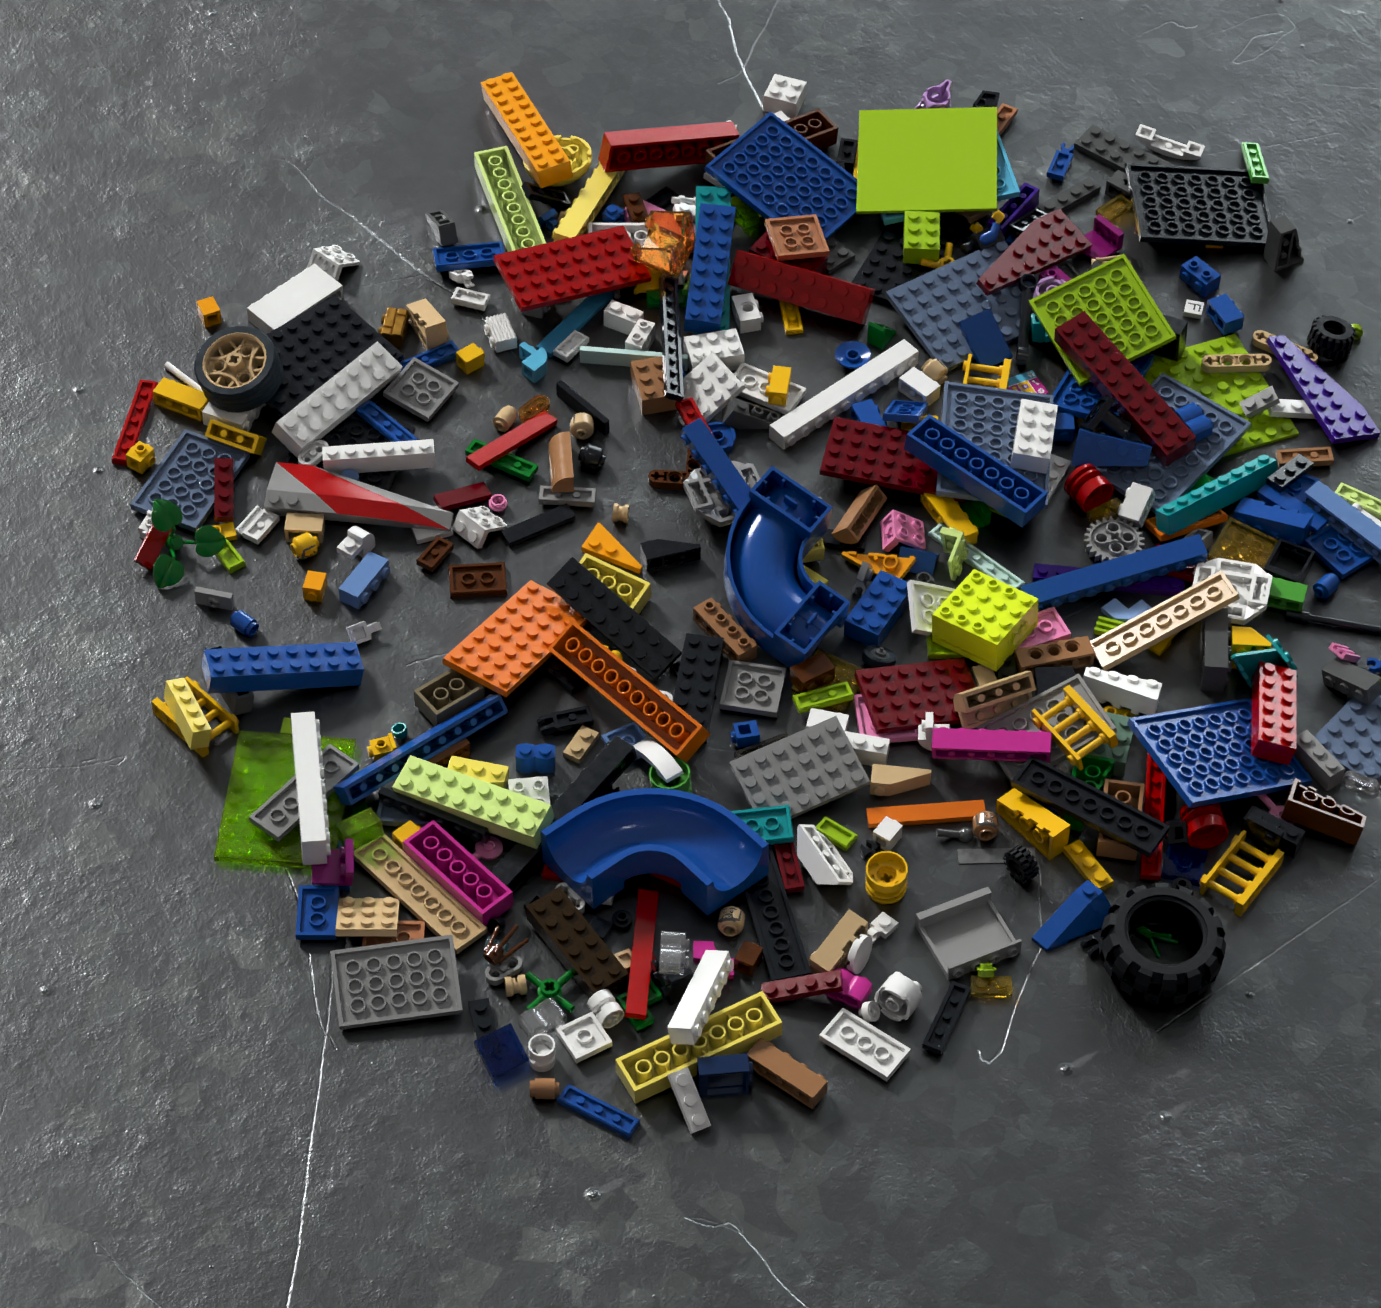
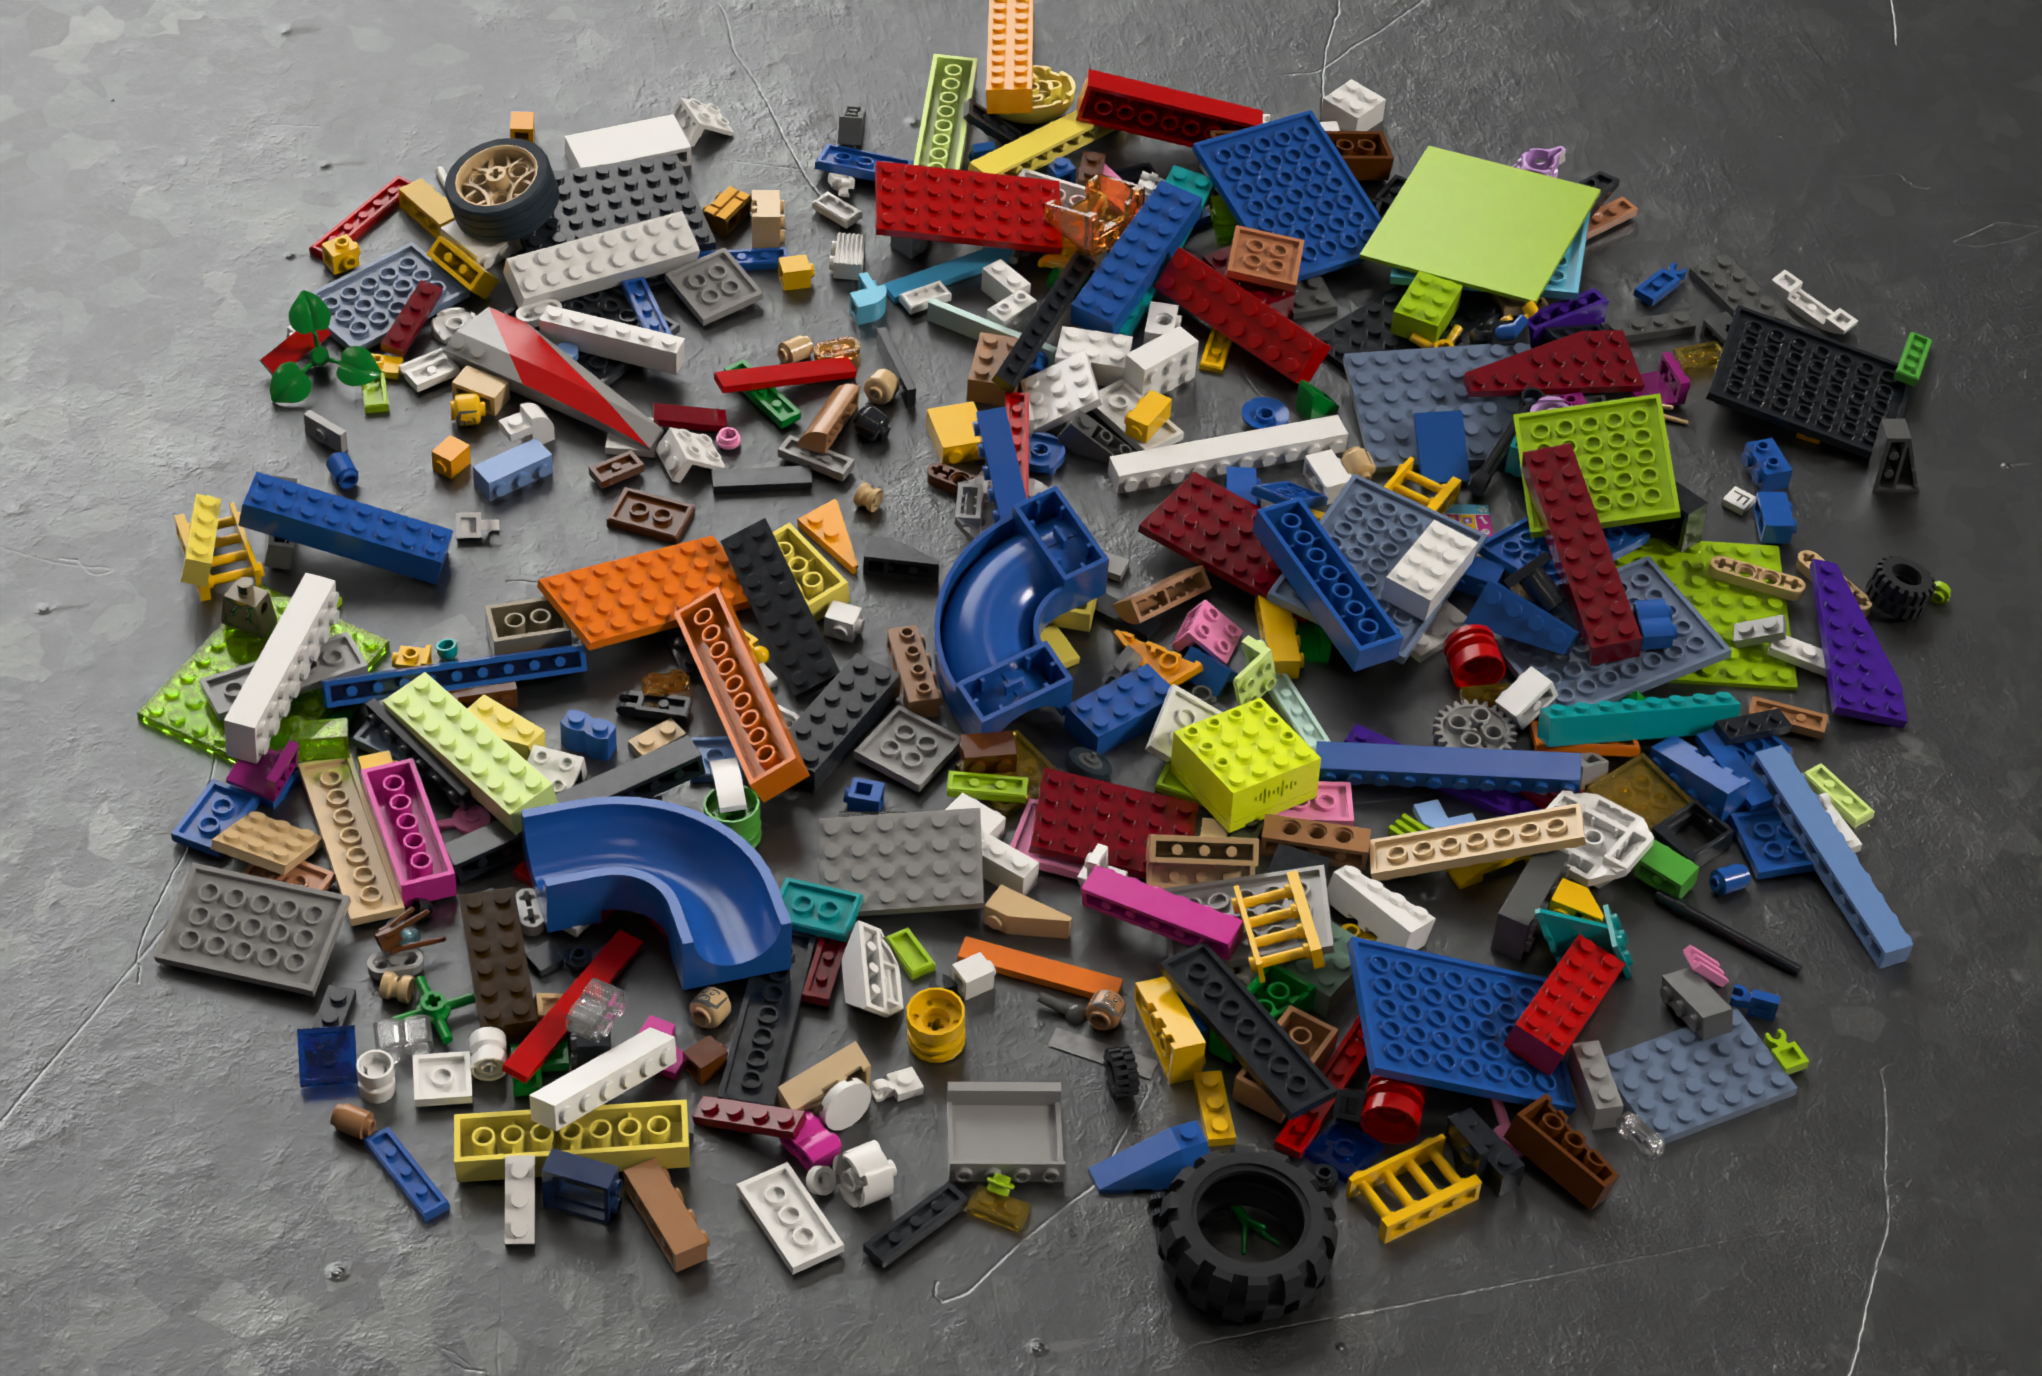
camera: 20 degrees right, 5 degrees down
none -> dark tan torso [221,577,278,639]
none -> white tile [431,307,476,344]
none -> clear orange plate [641,669,690,695]
none -> white brick [824,600,865,643]
none -> yellow brick [926,402,984,465]
none -> white brick [1123,326,1199,397]

